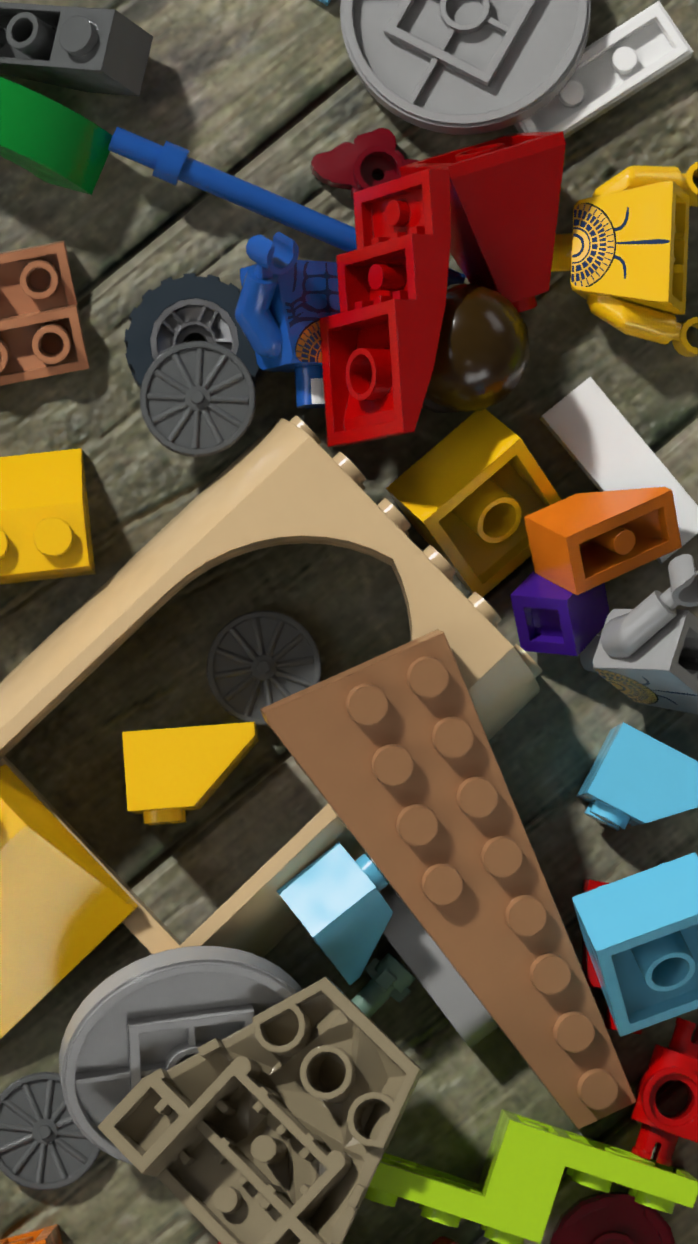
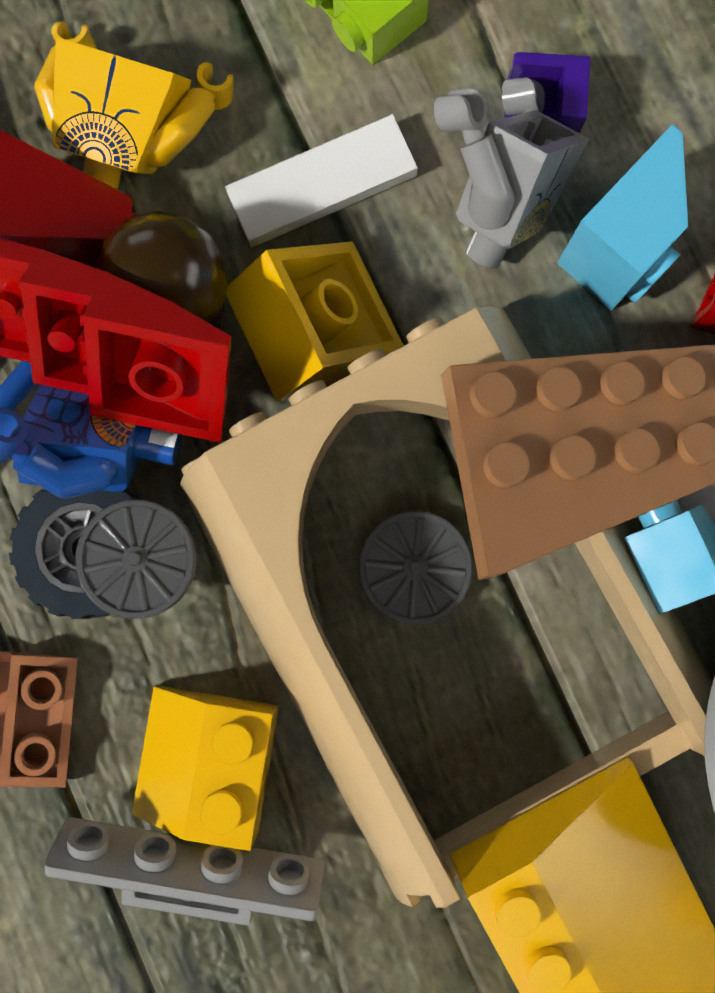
camera: 65 degrees left, 0 degrees up
yellow slope [122,722,259,825] -> none
dark purple panel [510,571,610,656] -> none
orange slope [524,487,682,595] -> none

